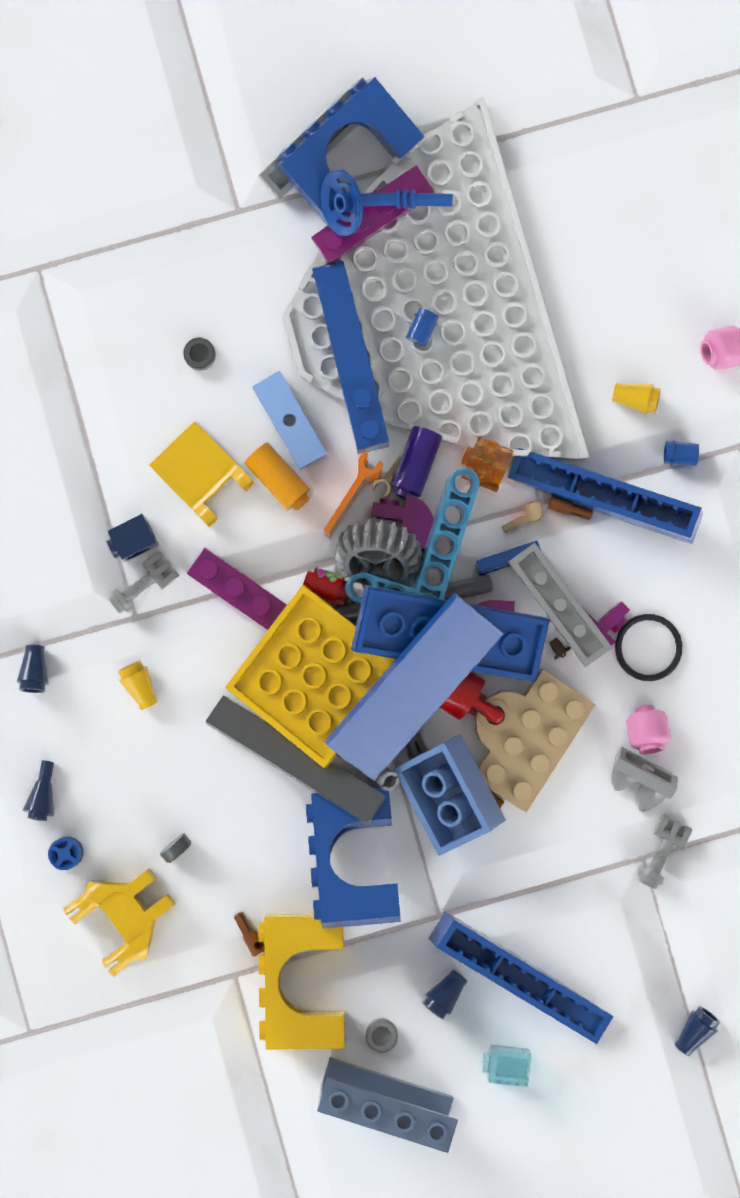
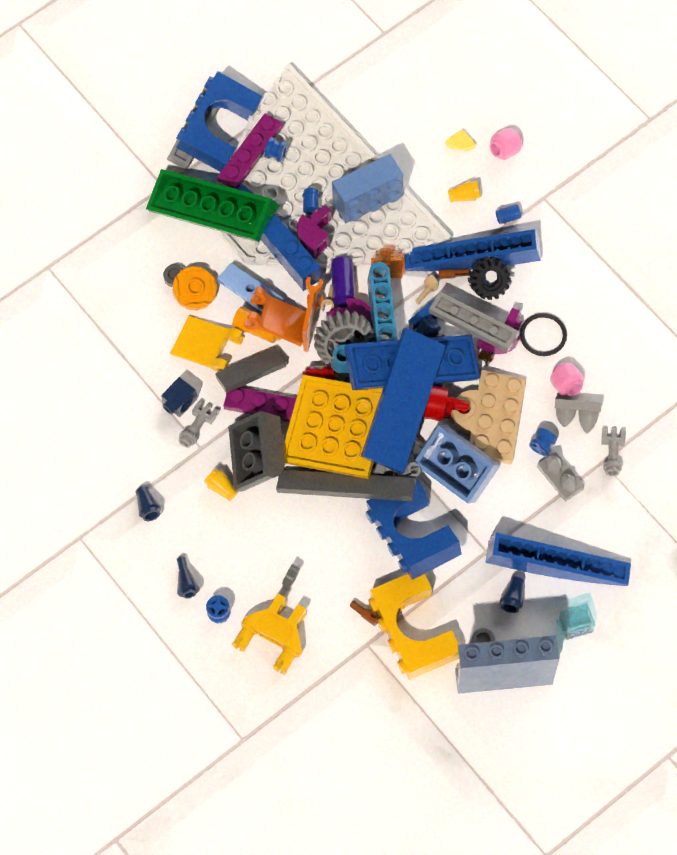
camera: 20 degrees left, 20 degrees down
blue dish [320,170,453,236] -> none
none -> green arch [146,169,280,242]
none -> light orange tile [172,266,217,311]
none -> dark grey tile [215,347,286,393]
none -> dark grey brick [228,411,285,492]
none -> orange flag [243,287,306,347]
none -> blue wheel [264,137,288,163]
none -> magenta brick [297,205,331,260]
none -> medium blue brick [332,154,403,224]
none -> dark blue cone [414,316,441,338]
none -> light yellow tile [445,129,476,151]
none -> black tyre [468,257,511,300]
none -> blue wheel [529,428,557,456]
none -> light grey tile [537,452,584,502]

